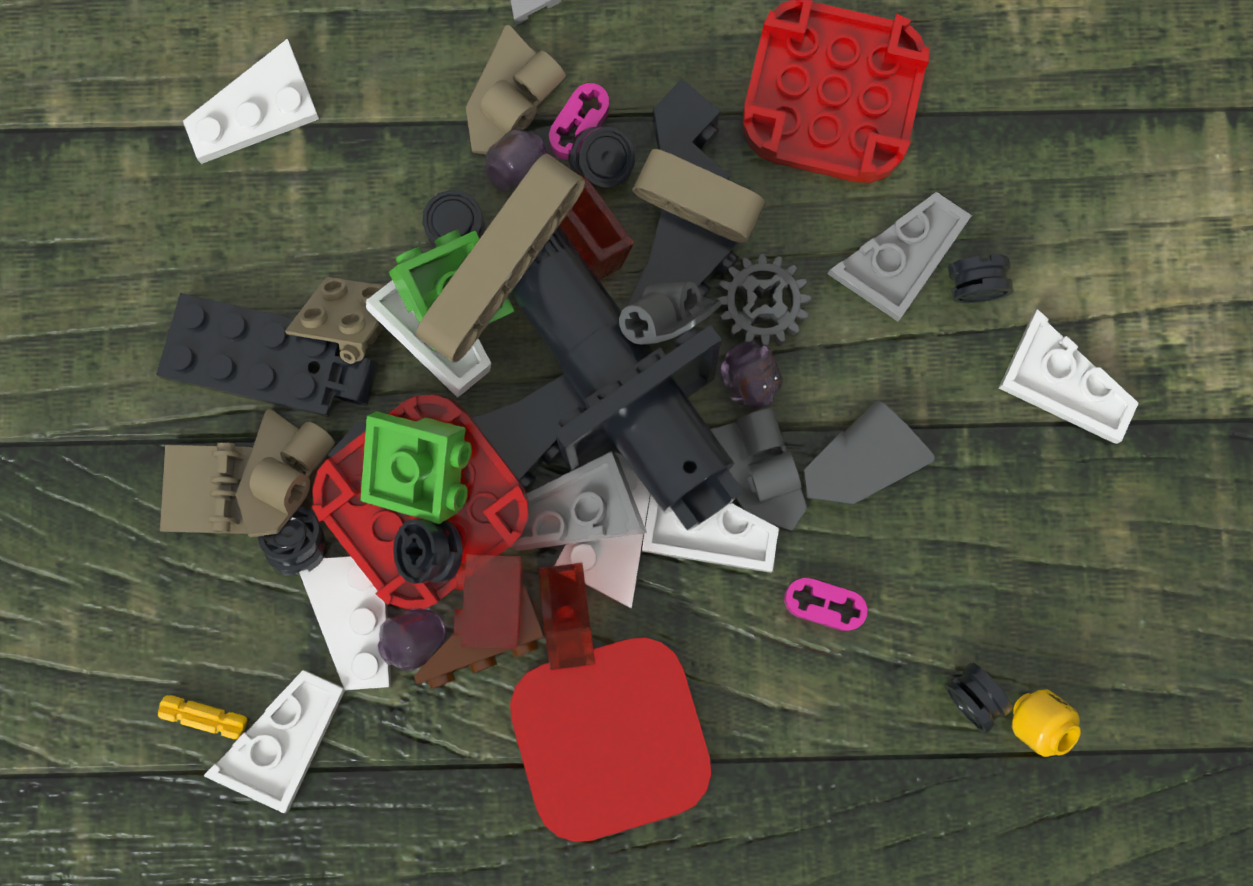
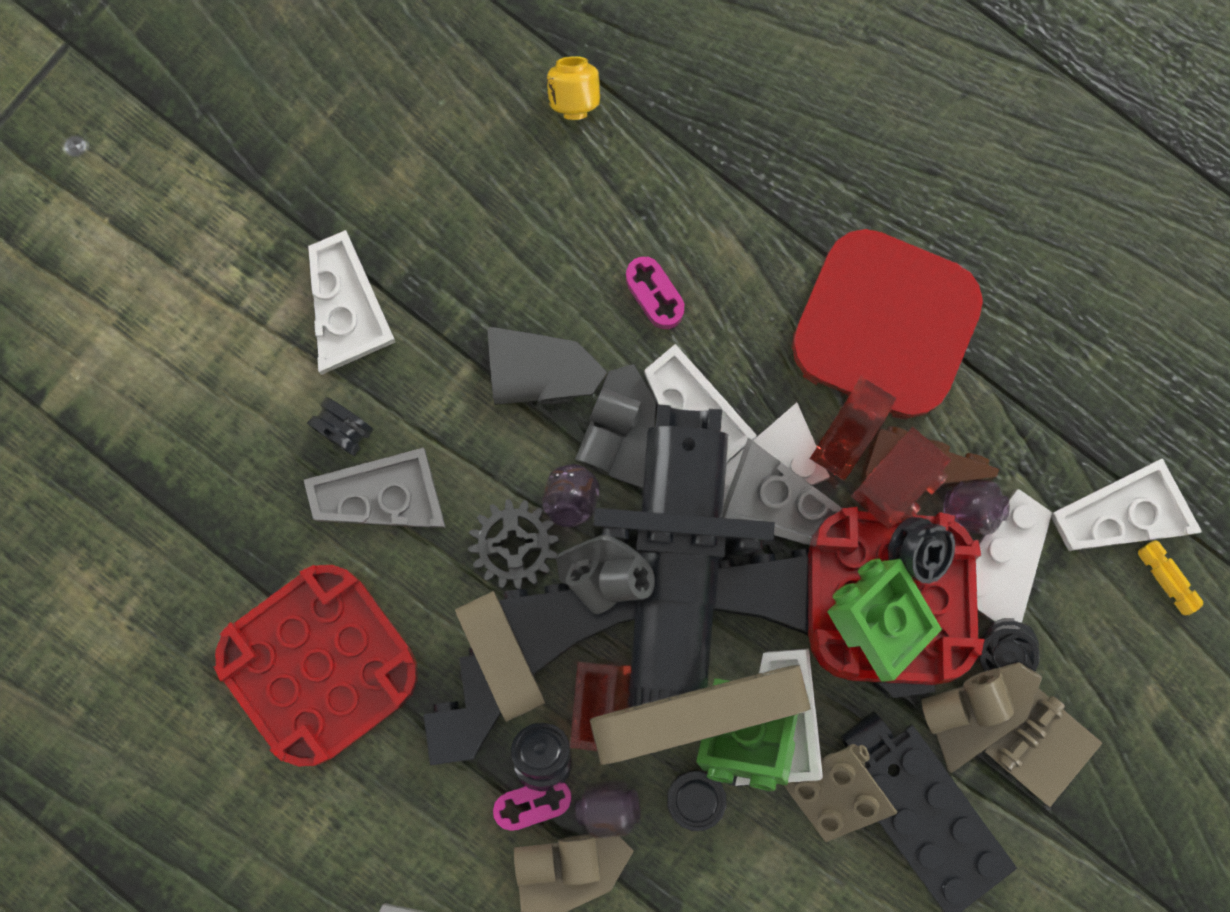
camera: 140 degrees left, 0 degrees up
black wheel [944,662,1014,733] -> none

